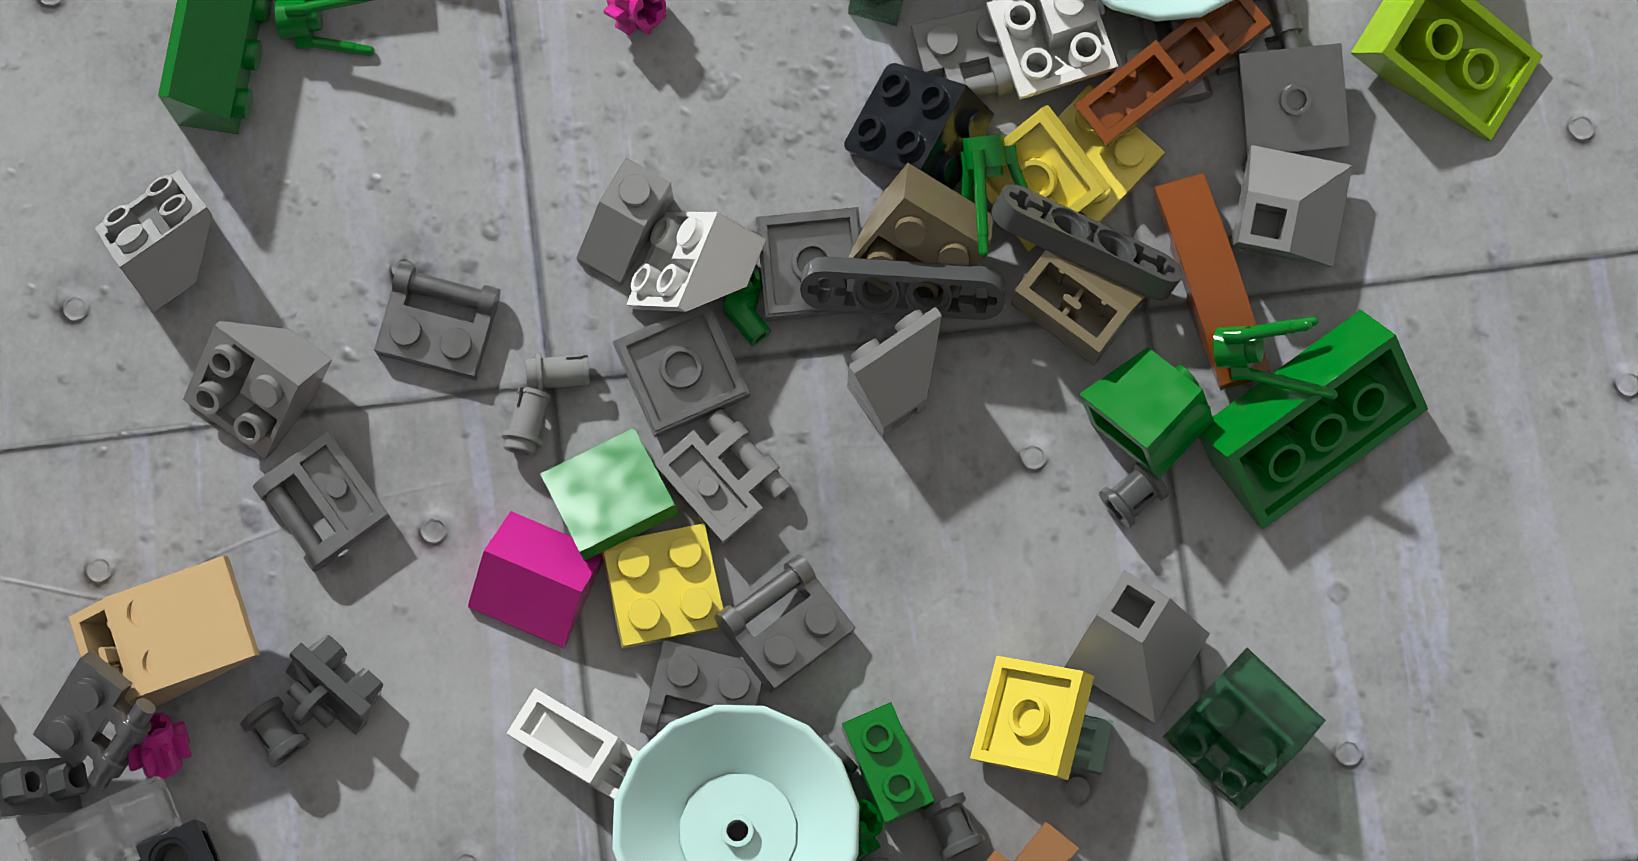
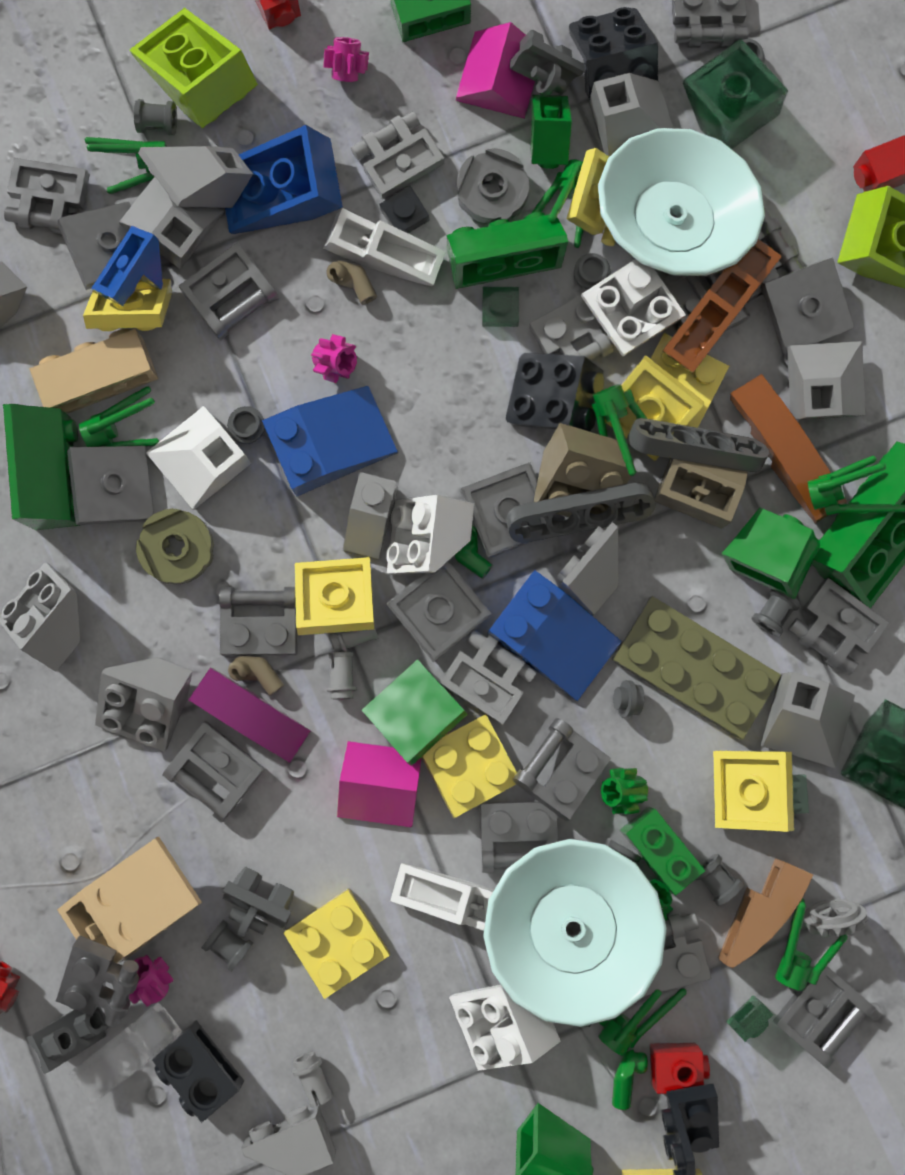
camera: 20 degrees left, 5 degrees up
none -> flat silver plate [67,446,154,525]
none -> olive plate [136,508,214,585]
none -> white slope [146,406,251,510]
none -> magenta slope [189,667,311,763]
none -> dark grey plate [227,406,265,444]
none -> dark tan arm [228,656,285,696]
none -> blue slope [262,386,398,497]
none -> light yellow plate [283,889,390,999]
none -> light yellow plate [295,557,375,635]
none -> blue slope [487,570,622,701]
none -> green gear [601,768,648,815]
none -> olive plate [612,596,781,739]
none -> dark grey plate [613,680,645,718]
none -> flat silver plate [788,578,890,675]

